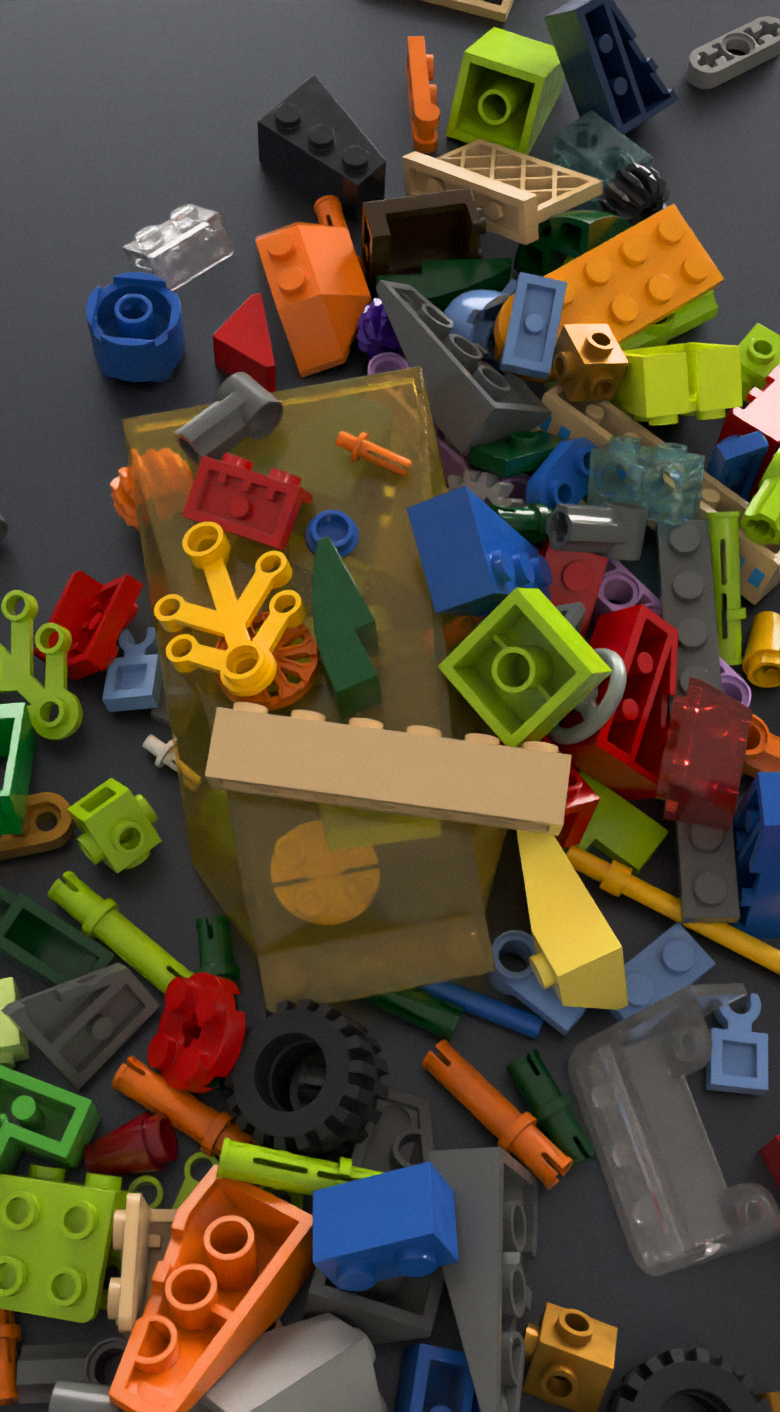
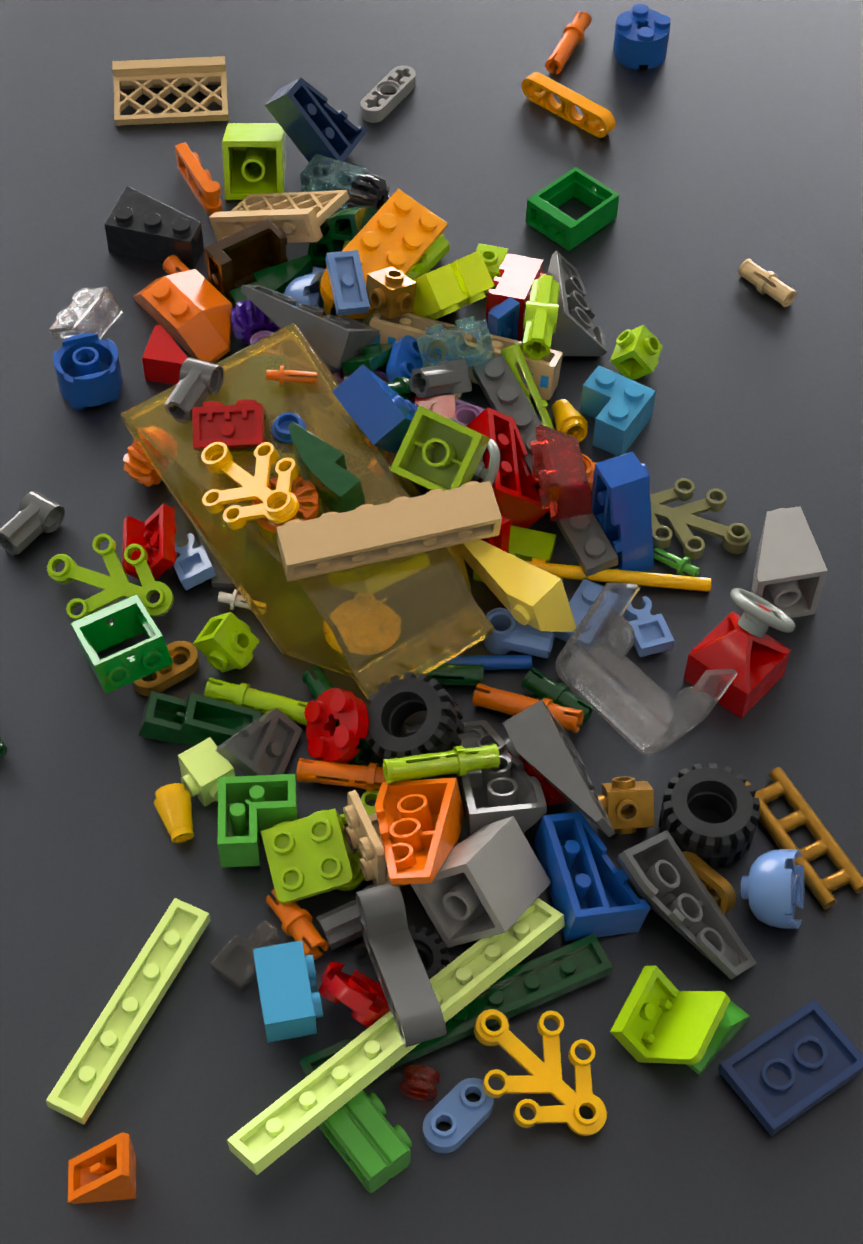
camera: 20 degrees left, 10 degrees down
dark red cone [84,1111,178,1176] -> none
blue brick [313,1161,459,1291] -> none

